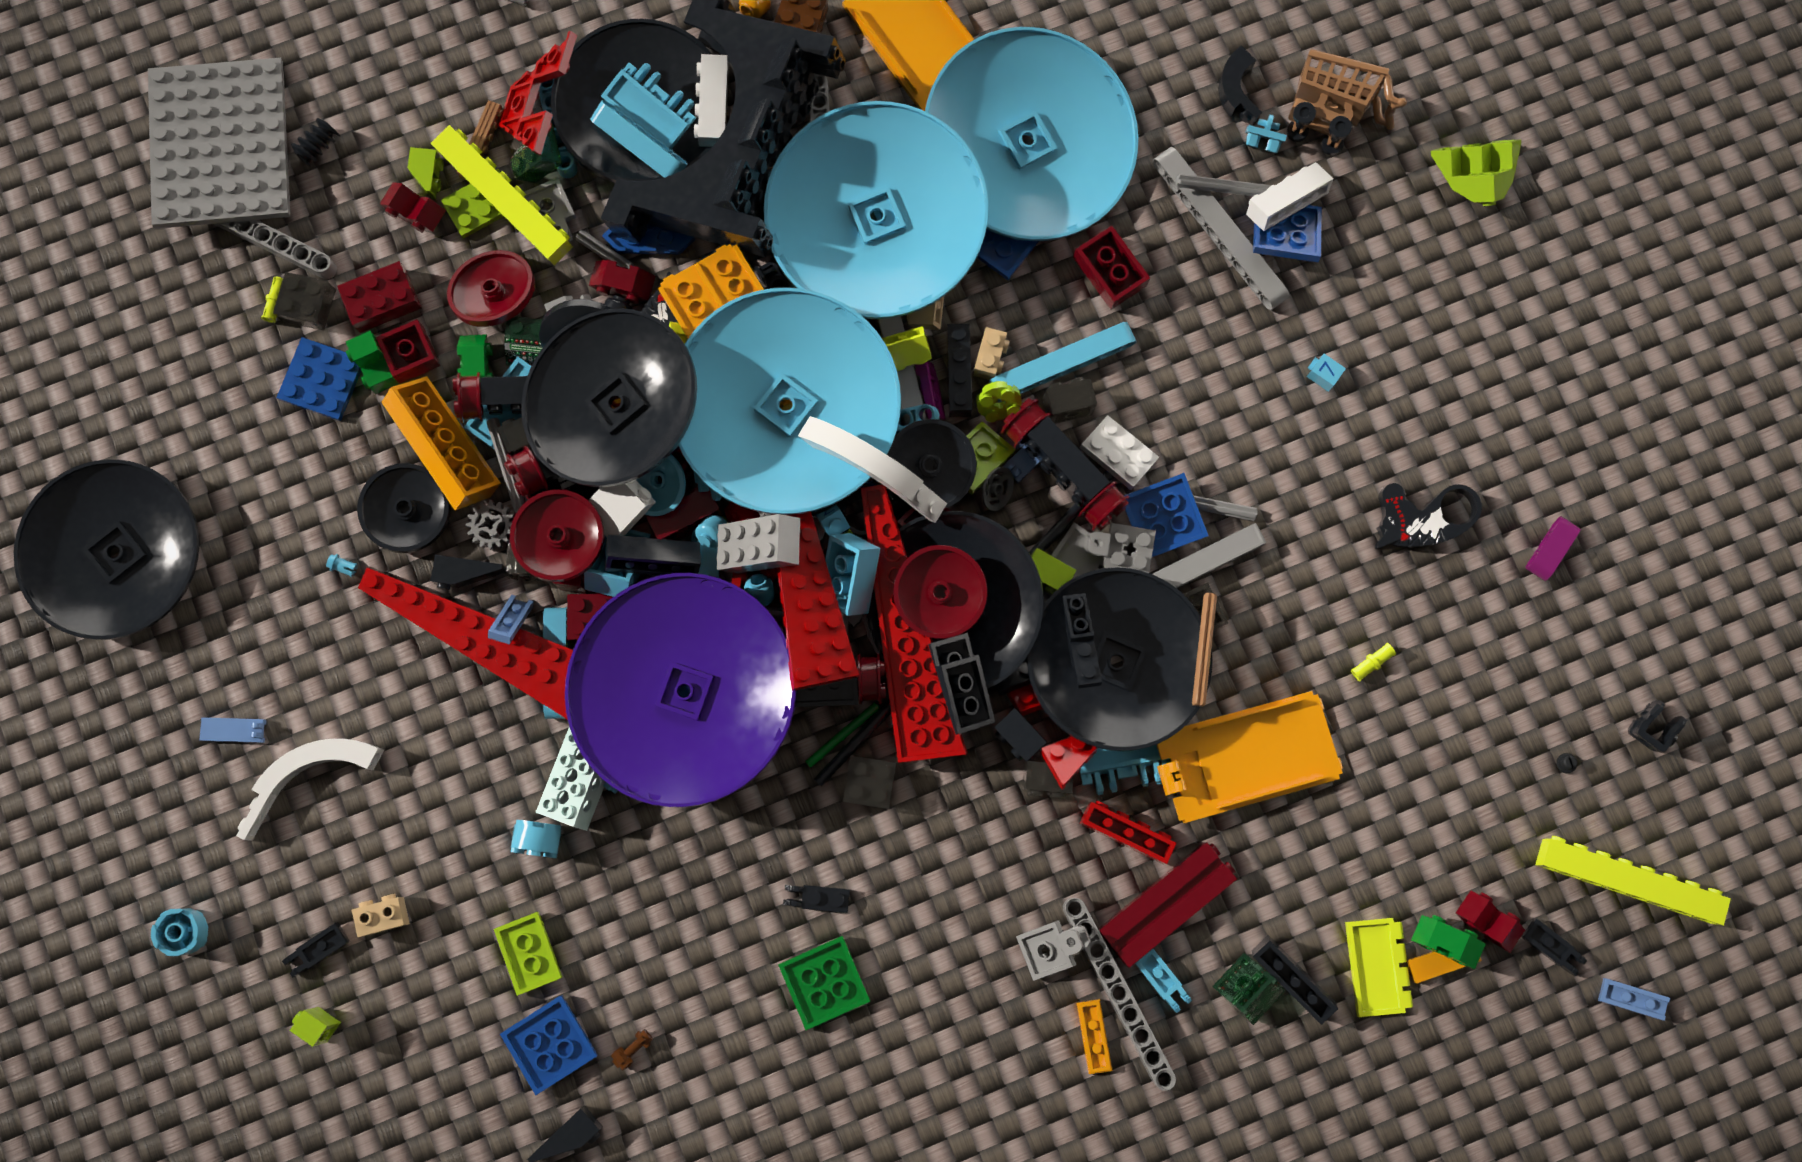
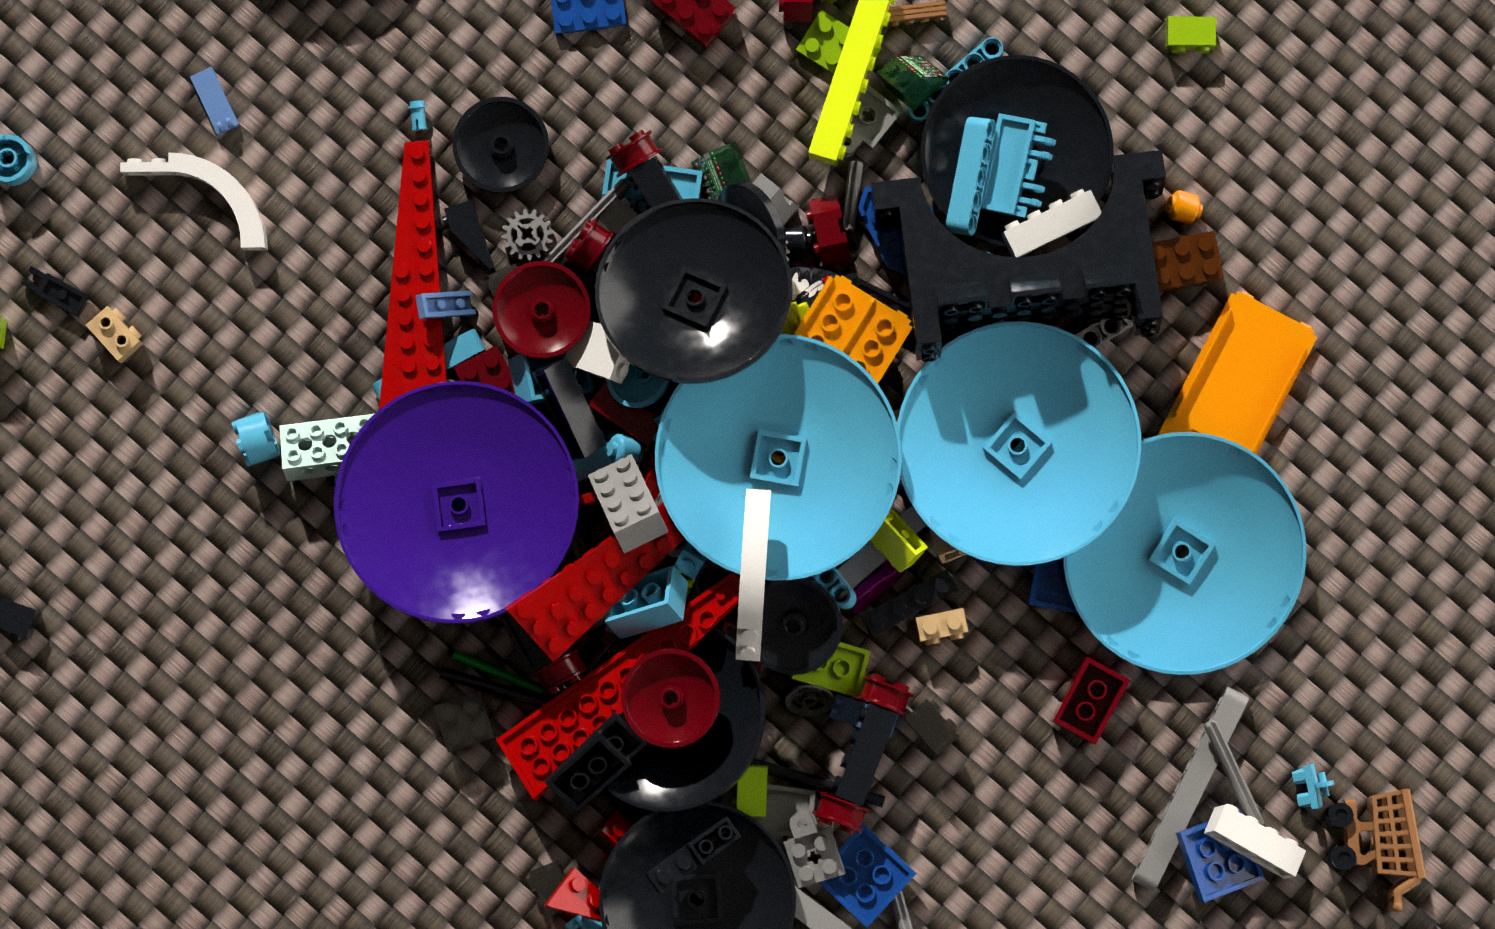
camera: 65 degrees right, 5 degrees up
green brick [345,331,400,394] -> none
dark red brick [376,319,441,383] -> none
light orange brick [381,376,501,511] -> none
dark red dish [447,250,535,327] -> none
green brick [457,334,494,378] -> none
lime plate [493,912,563,996] -> none
red wing [499,31,577,155] -> none
blue plate [500,995,598,1096] -> none
reddish brown bar [611,1029,653,1071] -> none
medium azure head [744,574,775,607] -> none
black piece [754,257,790,289] -> none
green plate [778,936,870,1030] -> none
black hinge [783,885,850,913] -> none
lime plate [976,381,1022,422] -> none
medium azure beam [989,322,1137,402] -> none
black slope [994,708,1047,761] -> none
white plate [1079,415,1159,490] -> none
black arch [1218,45,1262,126] -> none

